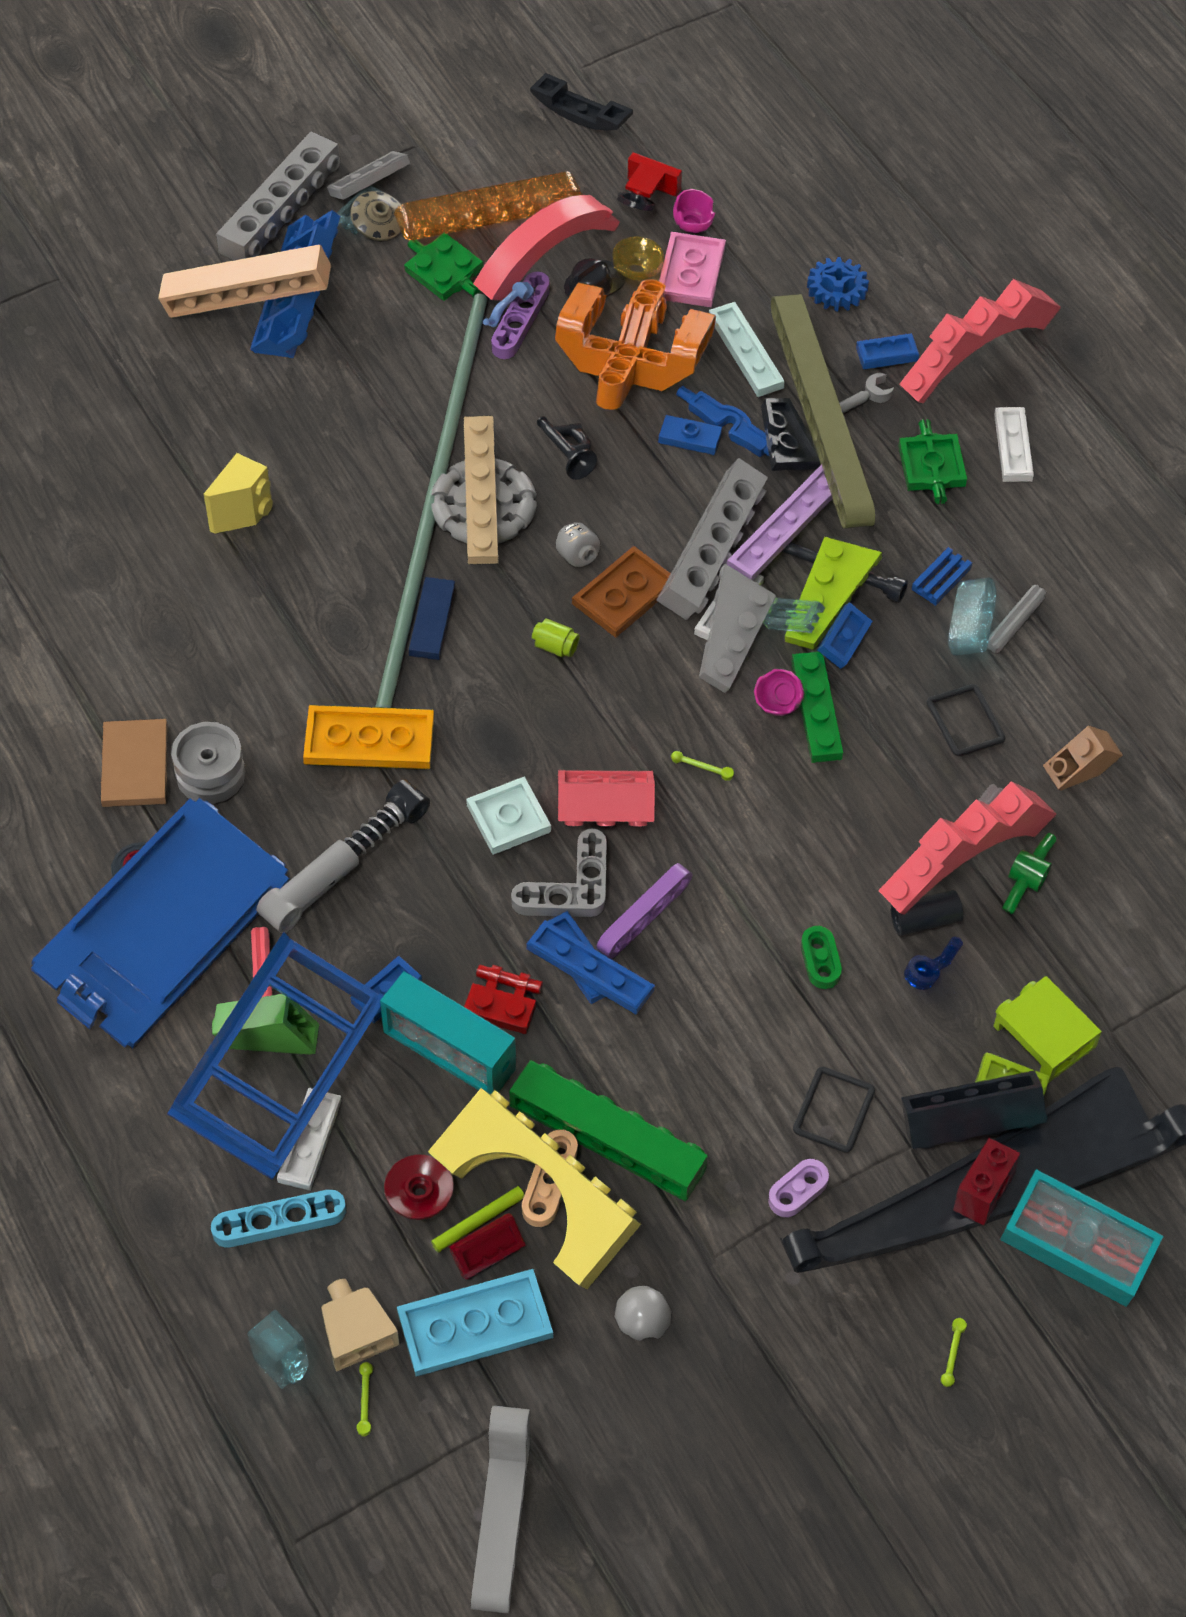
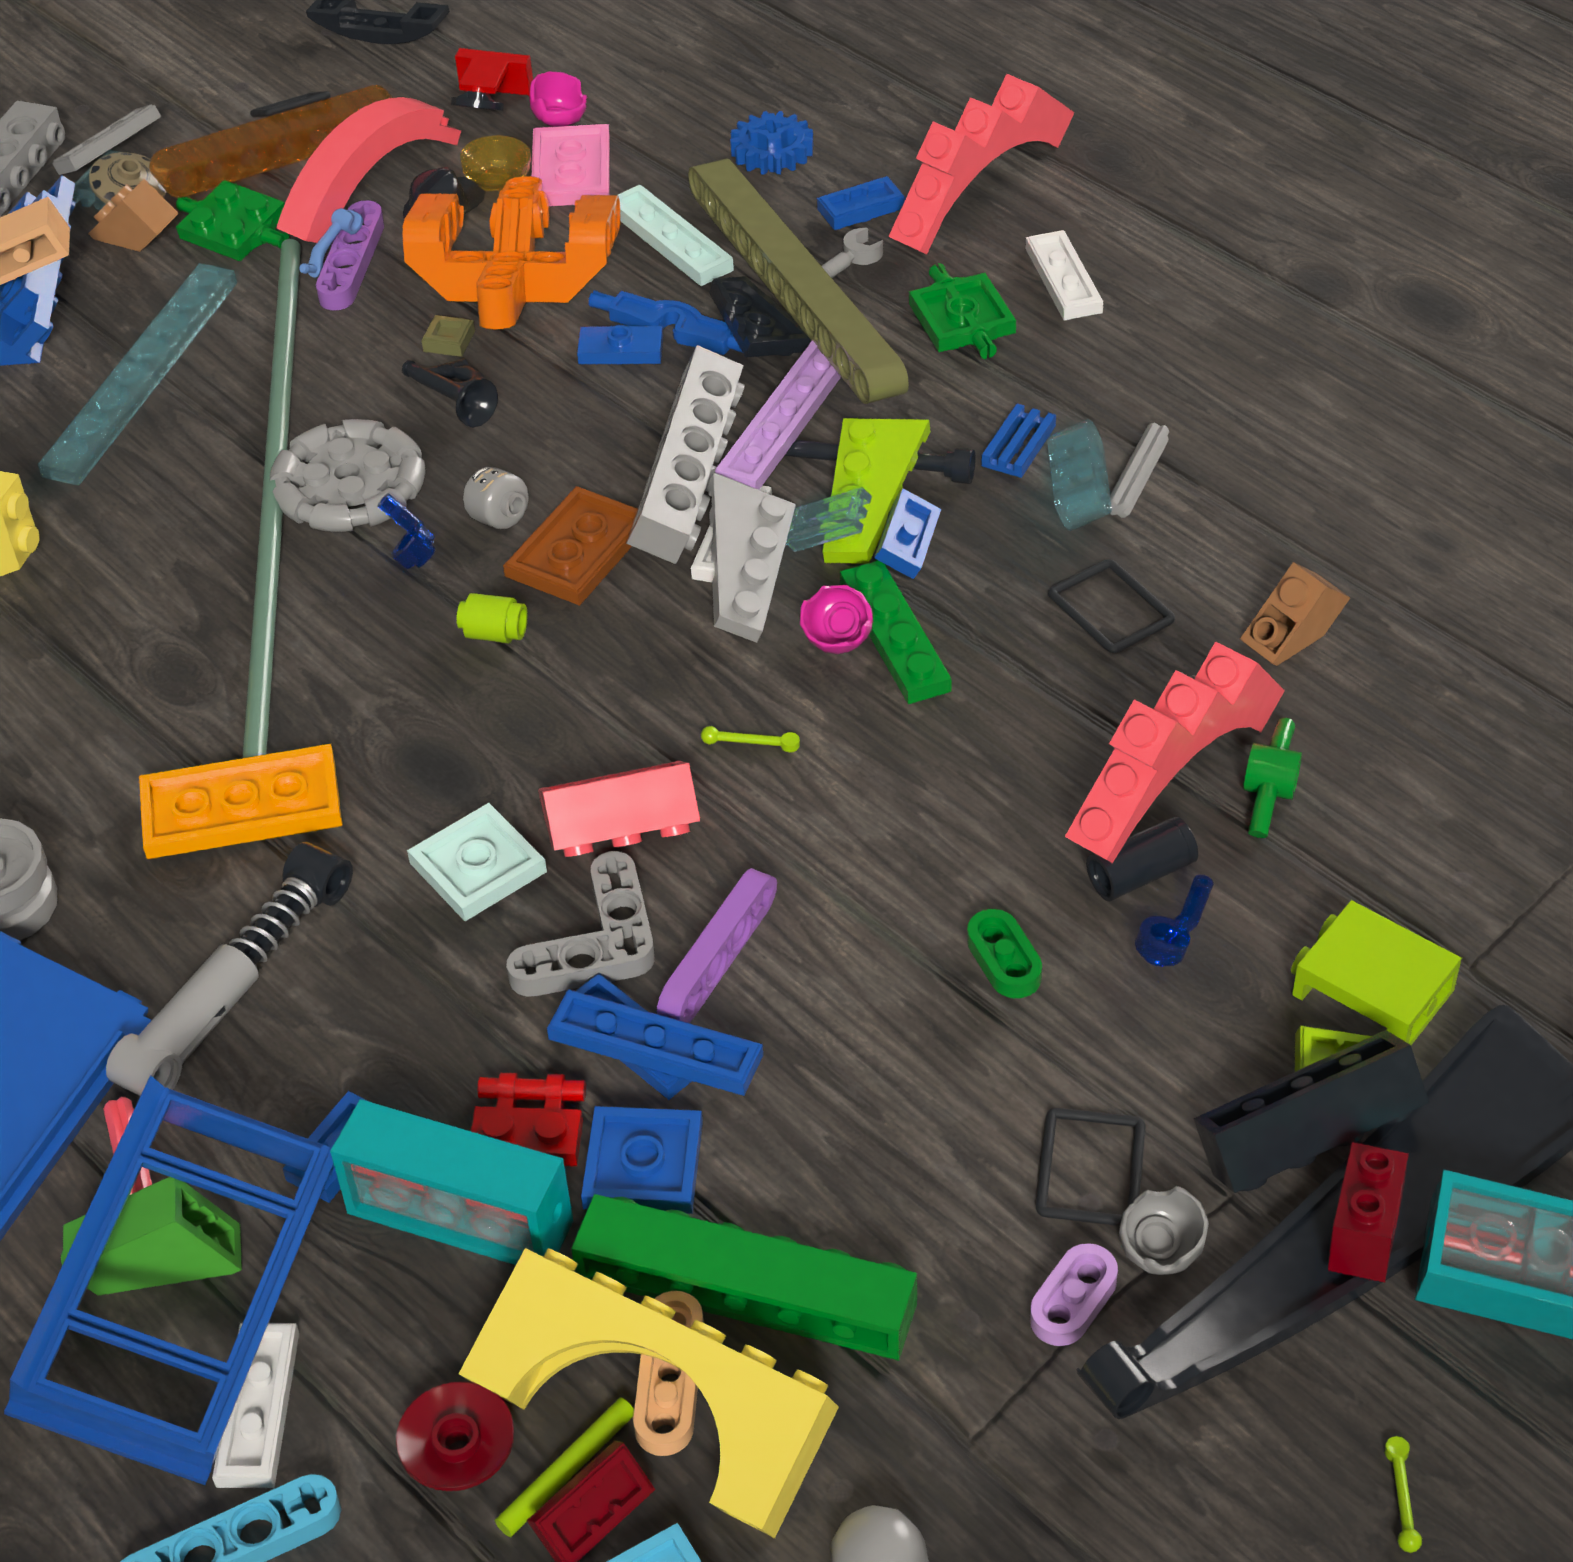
camera: 10 degrees left, 10 degrees down
dark blue tile [409,577,455,660] -> none
tan plate [464,416,498,564] -> none
none -> clear light blue plate [38,263,237,486]
none -> medium nougat slope [88,179,179,252]
none -> black piece [250,91,331,117]
none -> clear blue plate [377,493,436,569]
none -> olive tile [421,315,475,357]
none -> blue plate [581,1106,703,1214]
none -> light grey hair [1119,1186,1209,1275]

